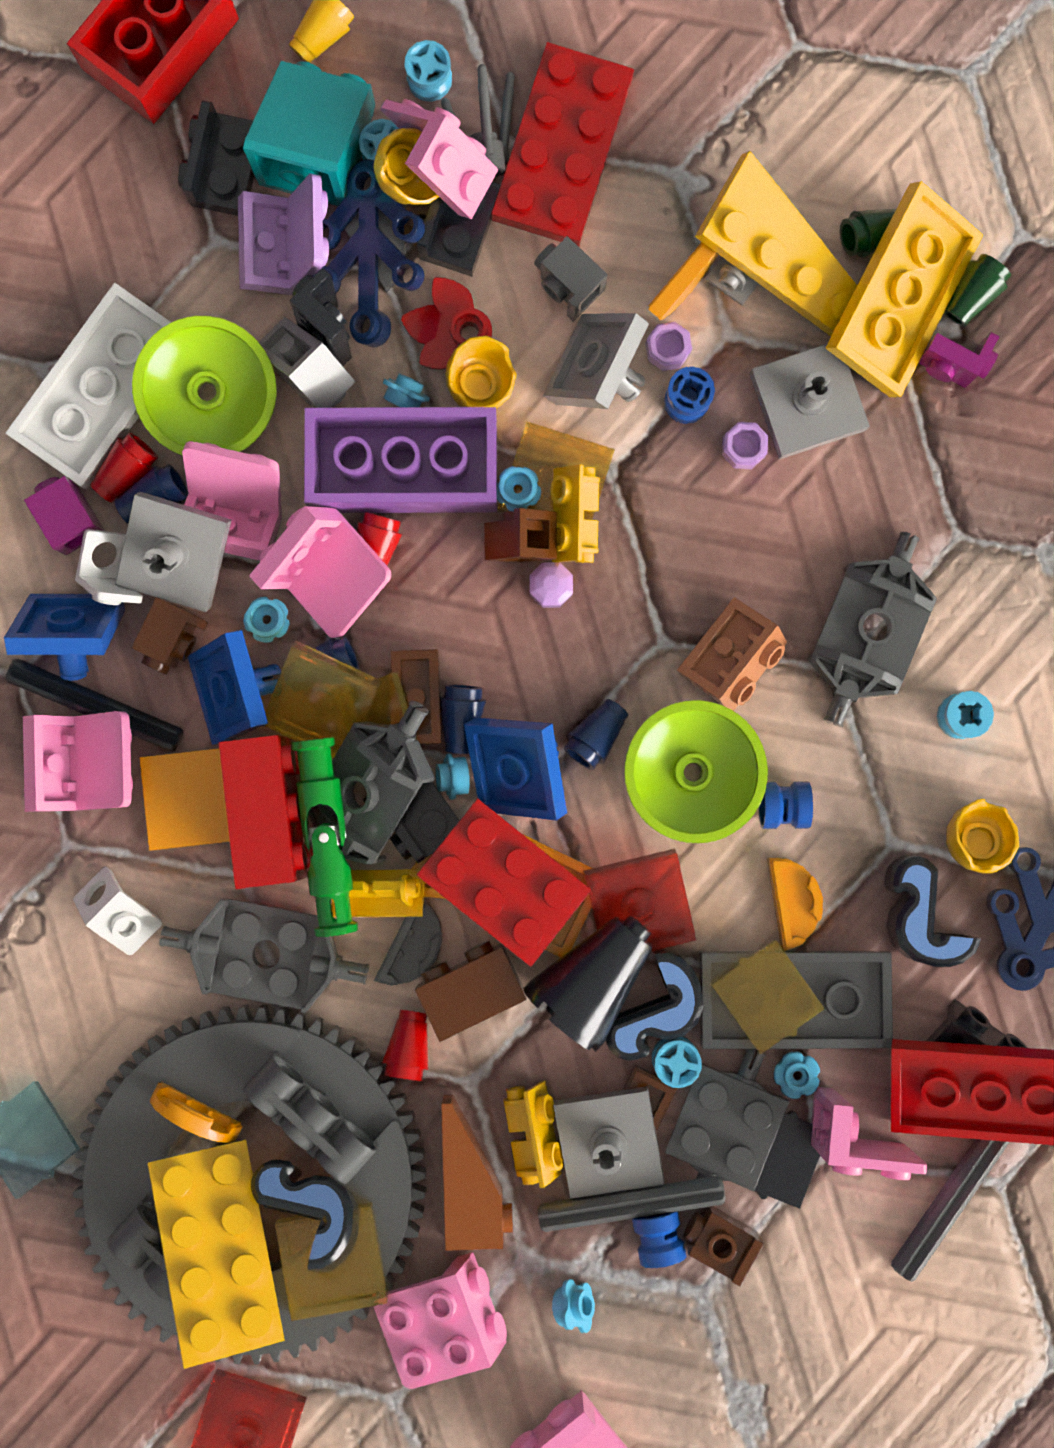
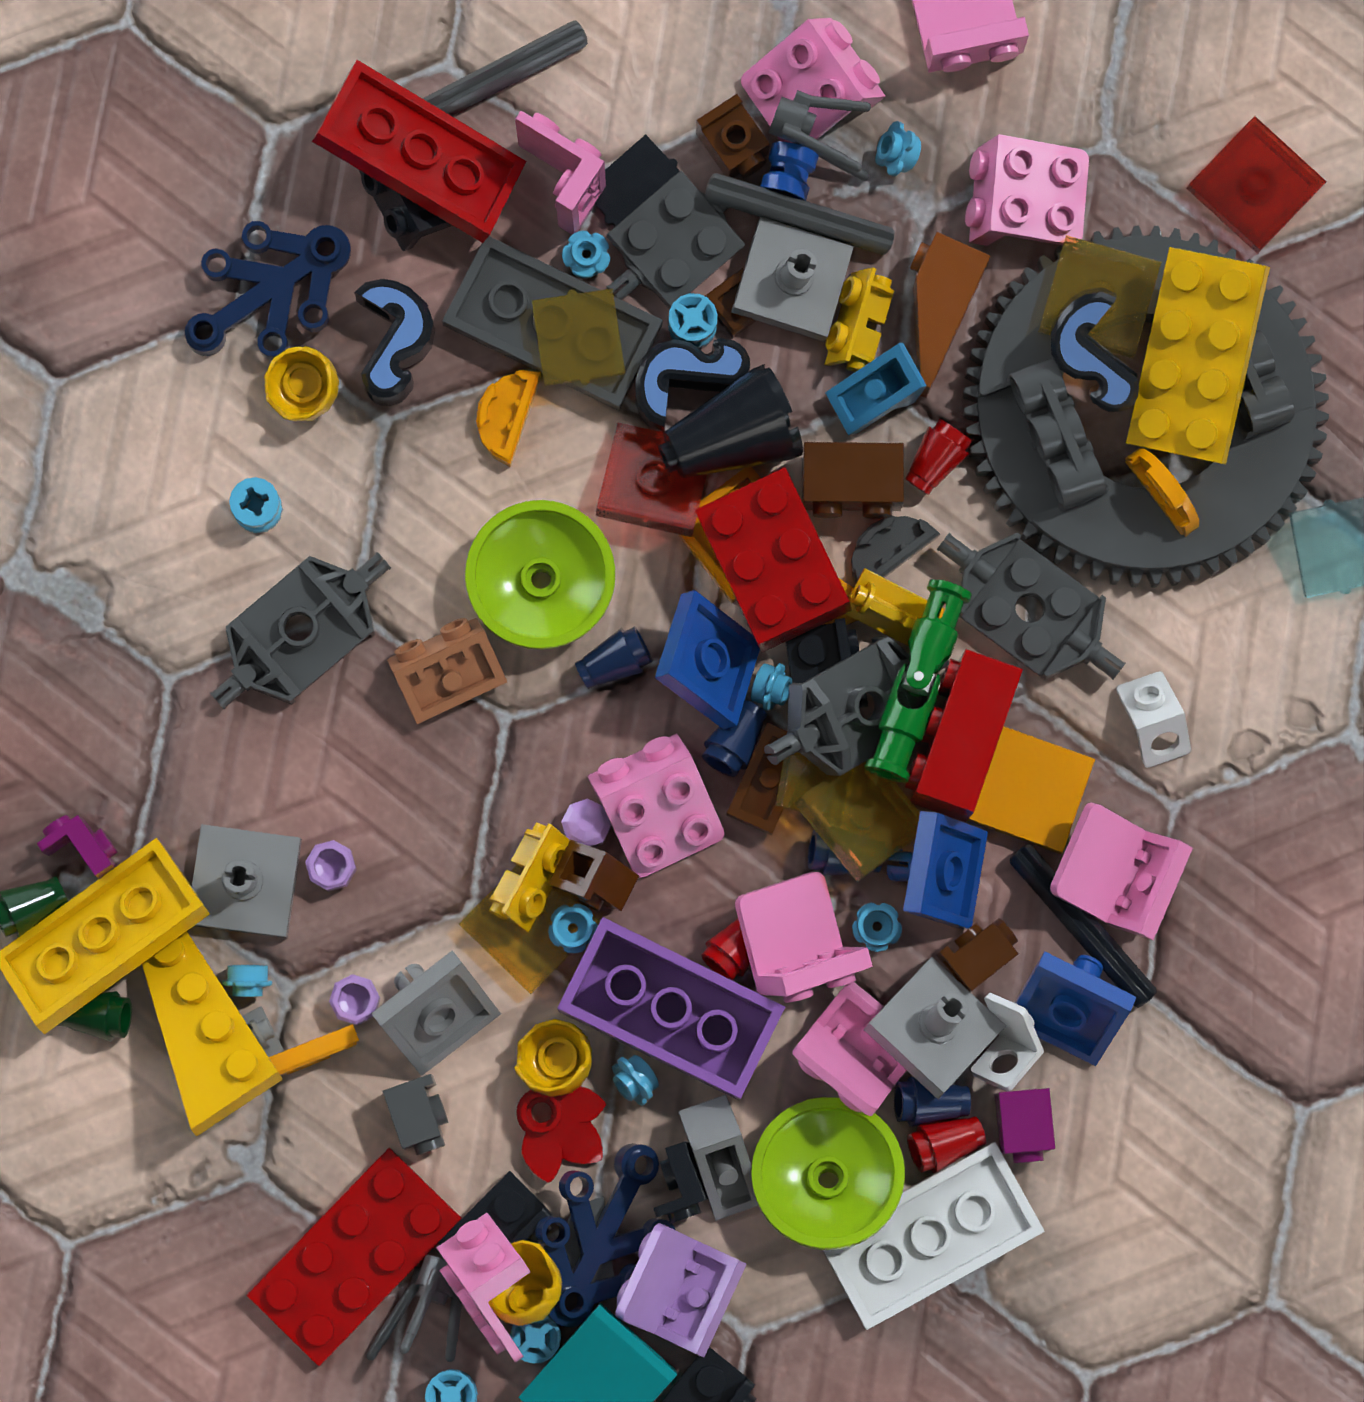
camera: 155 degrees left, 5 degrees down
blue wheel [664,366,715,424] -> none
blue wheel [758,781,813,829] -> none
none -> medium azure plate [222,965,272,997]
none -> bright pink bracket [587,733,724,878]
none -> bright pink bracket [741,18,886,143]
none -> dark grey plant [768,90,871,181]
none -> dark azure slope [825,343,927,435]

